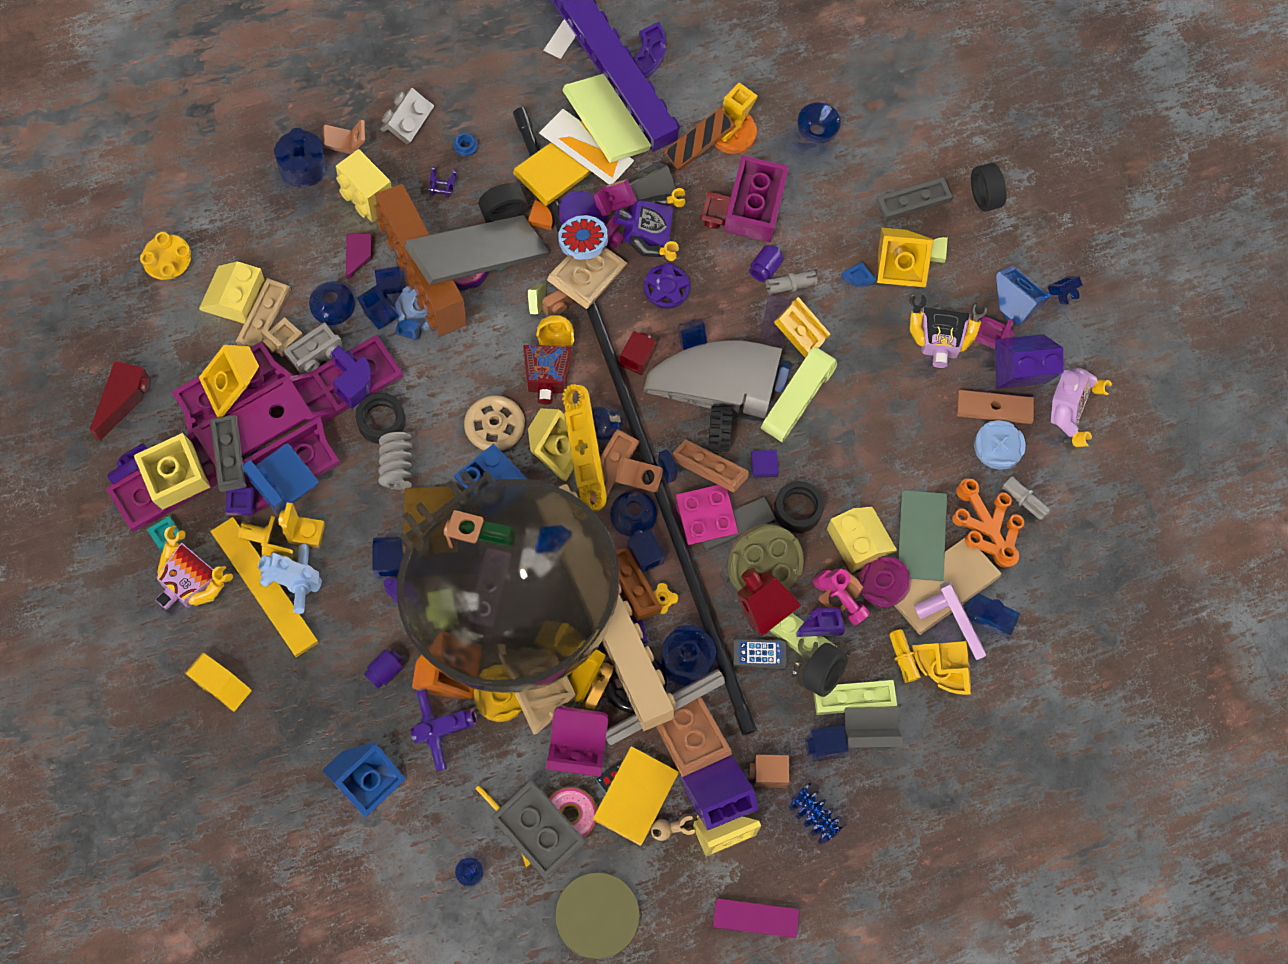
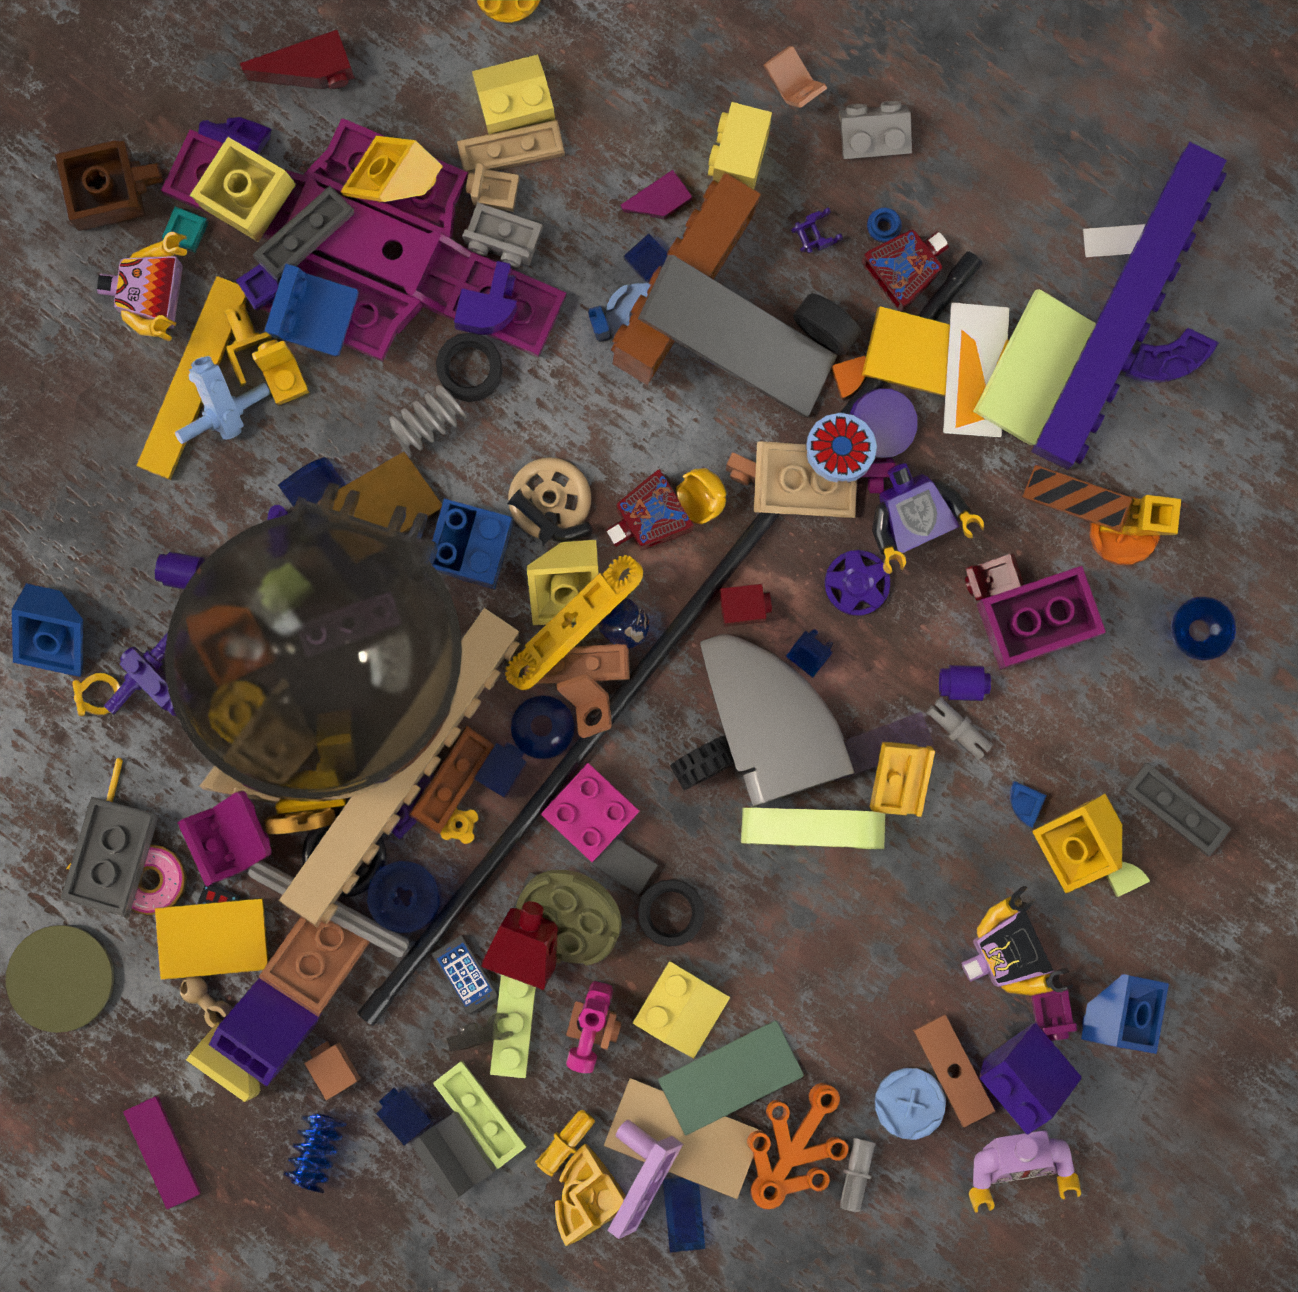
camera: 65 degrees right, 15 degrees up
yellow slope [185,652,252,712] -> none
clear blue brick [274,128,327,187] -> none
clear blue piece [309,281,355,325] -> none
clear blue brick [357,284,400,330] -> none
nougat bracket [444,510,484,548] -> none
clear blue tile [455,858,484,887] -> none
dark green tile [459,520,516,547] -> none
yellowish green tile [528,283,546,314] -> none
clear blue slope [535,525,572,553] -> none
magenta bracket [593,179,637,216] -> none
dark grey panel [621,162,676,201] -> none
clear blue tile [658,449,678,484] -> none
nougat tile [671,439,749,493] -> none
dark purple tile [751,450,779,478] -> none
blue tile [774,360,792,393] -> none
dark purple tile [796,608,845,637] -> none
black tyre [802,643,848,697] -> none
magenta tile [858,556,911,608] -> none
black tyre [971,163,1007,212] -> none
clear blue tile [1047,276,1083,305] -> none
none -> reddish brown hinge [55,140,163,231]
none -> yellow piece [72,673,120,717]
none -> black piece [507,488,593,546]
none -> torso [861,229,949,312]

